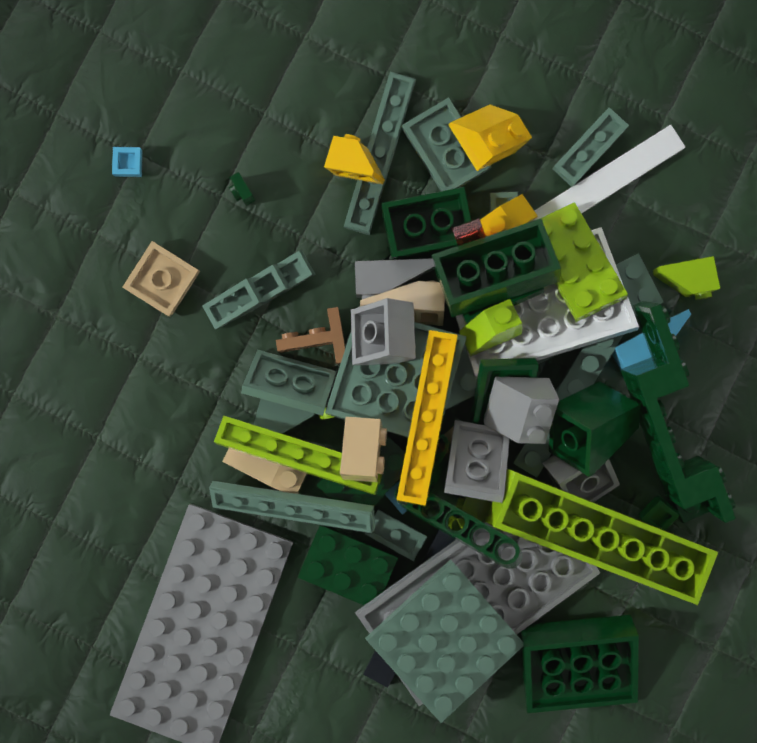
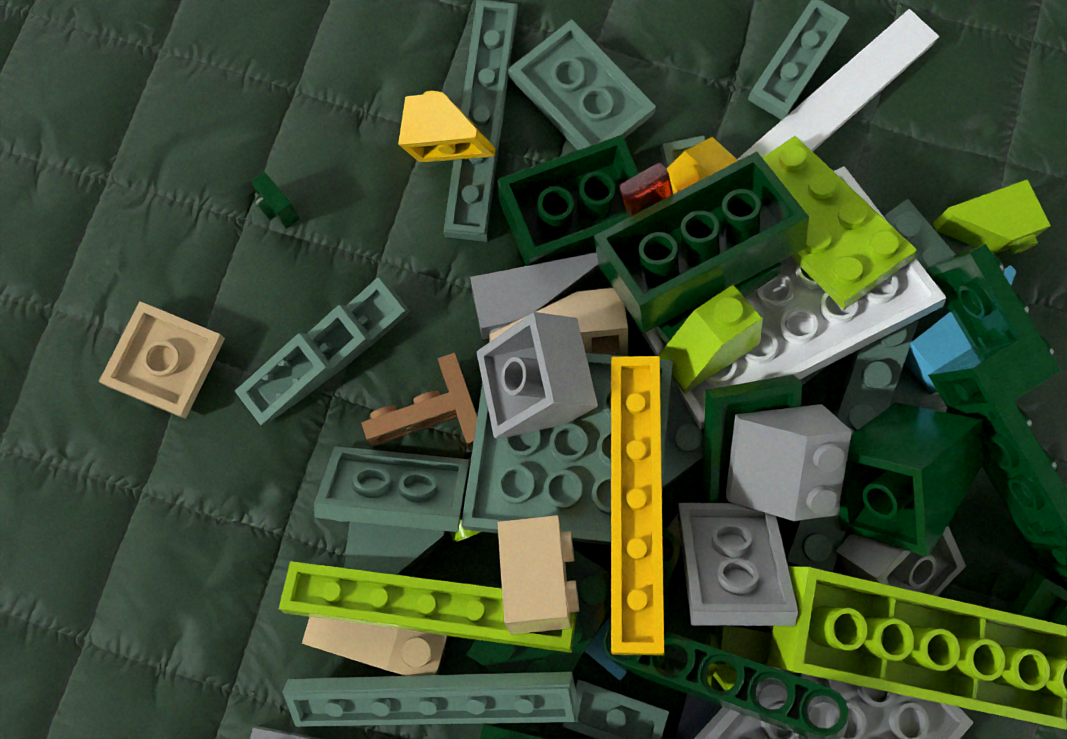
camera: 10 degrees left, 10 degrees down
medium azure plate [112,147,143,177] -> none
yellow slope [449,105,532,171] -> none

